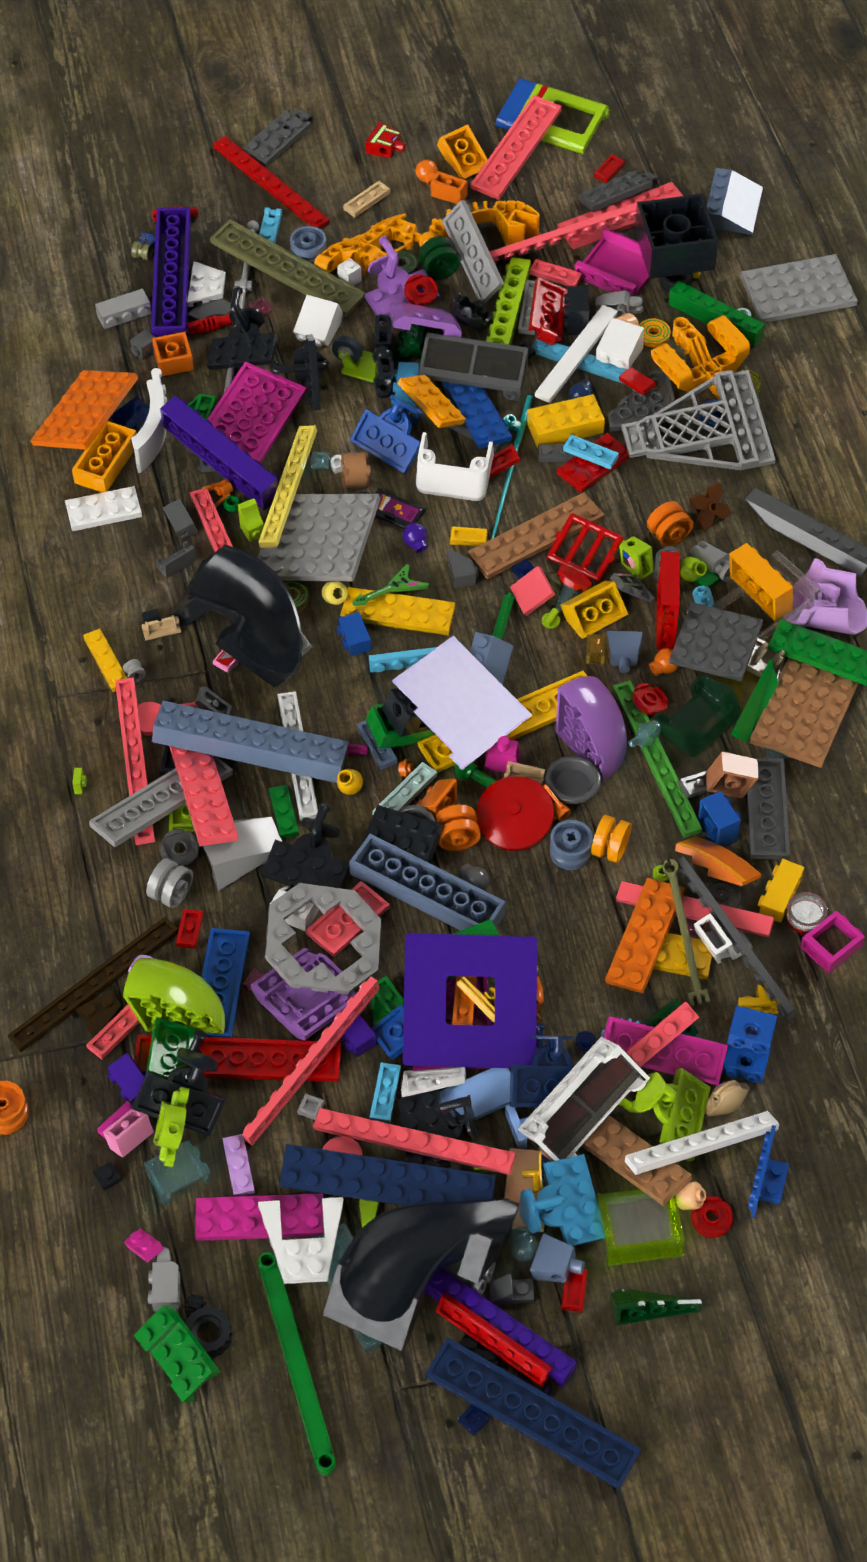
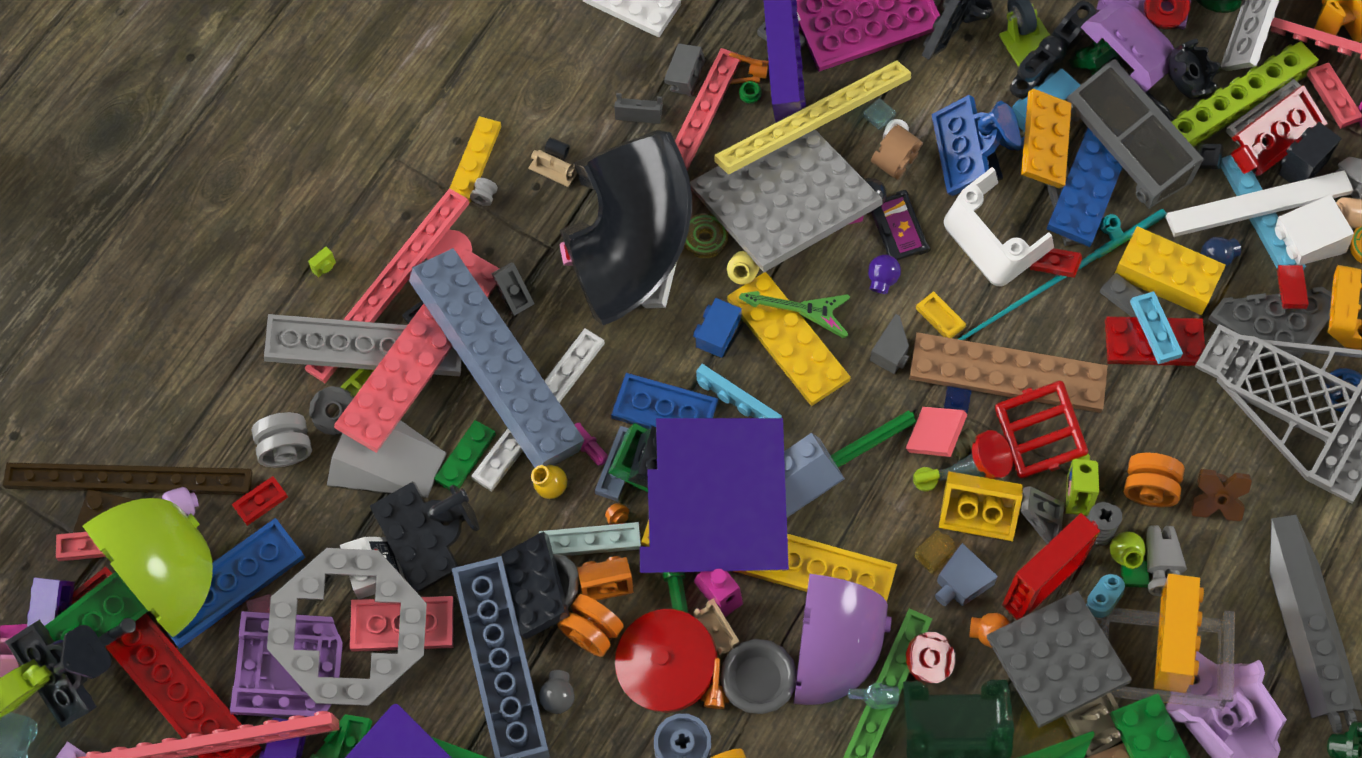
camera: 45 degrees right, 10 degrees up
lime arch [238,498,265,542] -> none
none -> blue tile [611,373,718,429]

